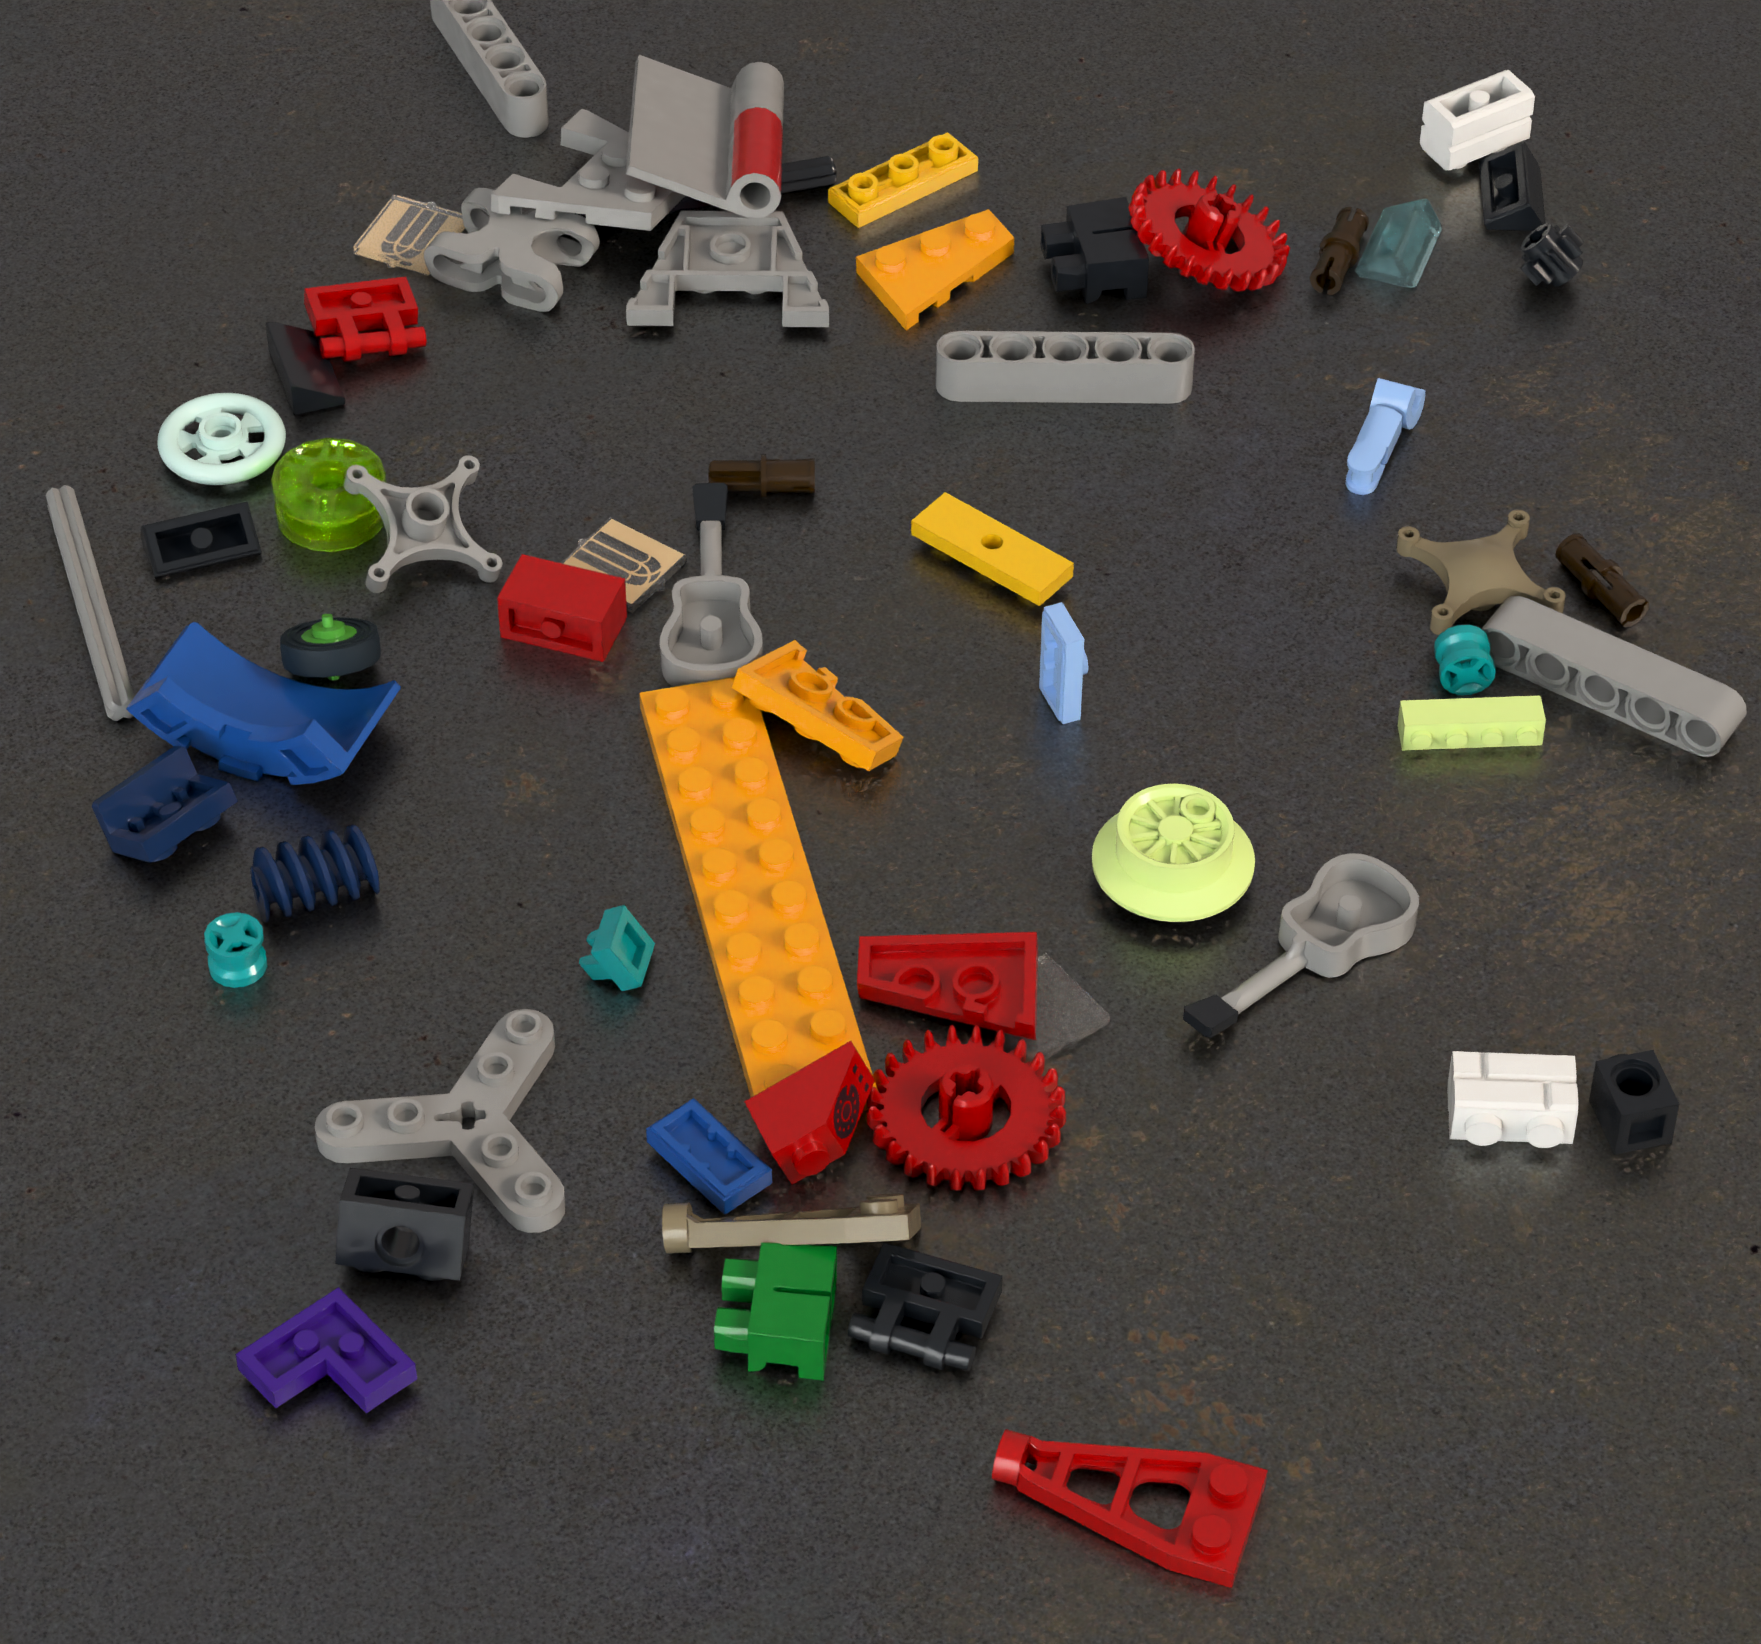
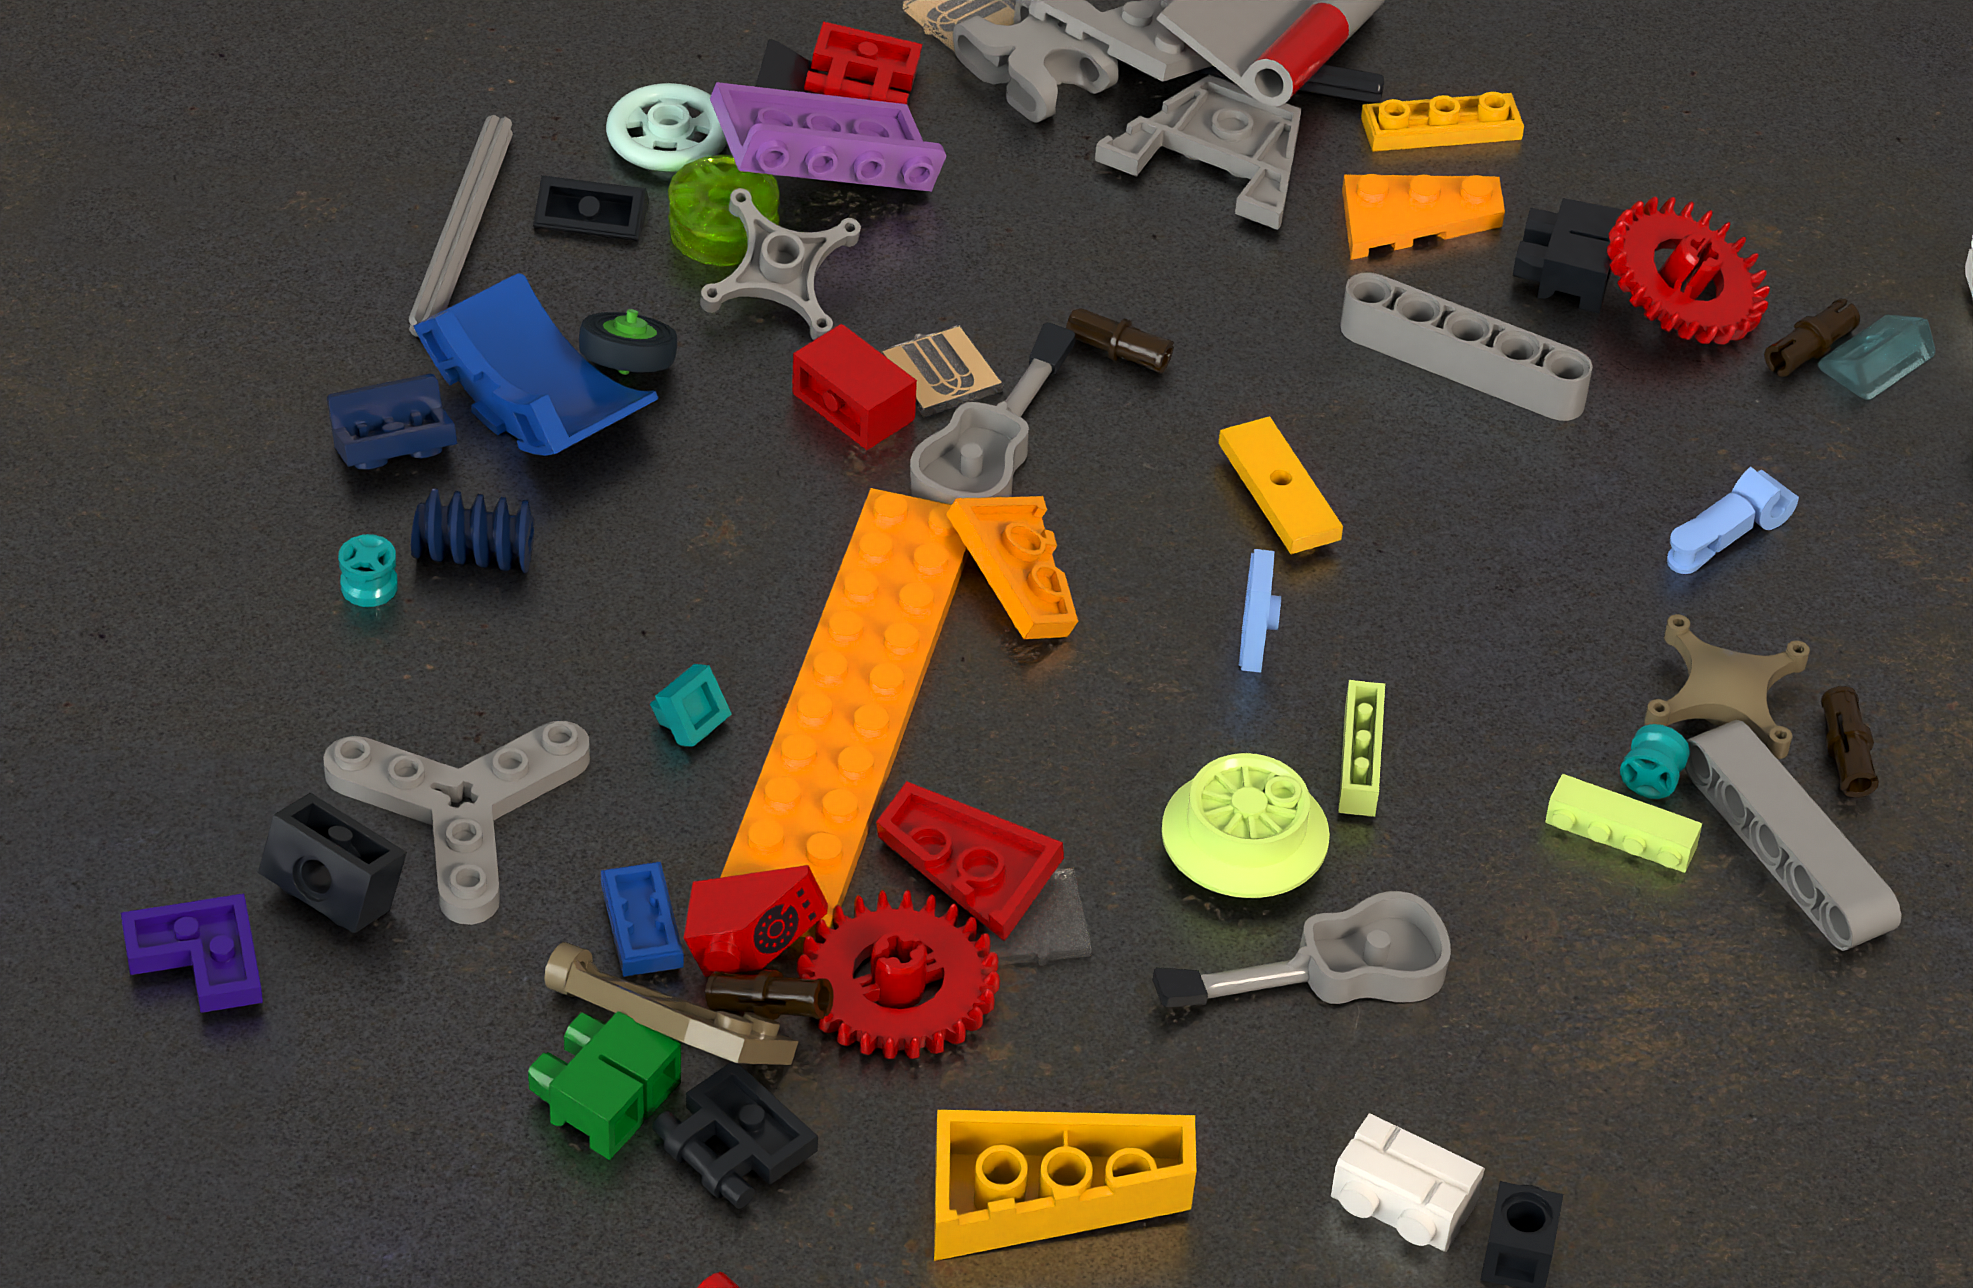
camera: 25 degrees right, 0 degrees up
none -> dark brown pin [705,970,834,1020]
none -> medium lavender bracket [710,82,946,192]
none -> yellow wedge [934,1110,1196,1261]
none -> yellowish green piece [1338,680,1385,817]

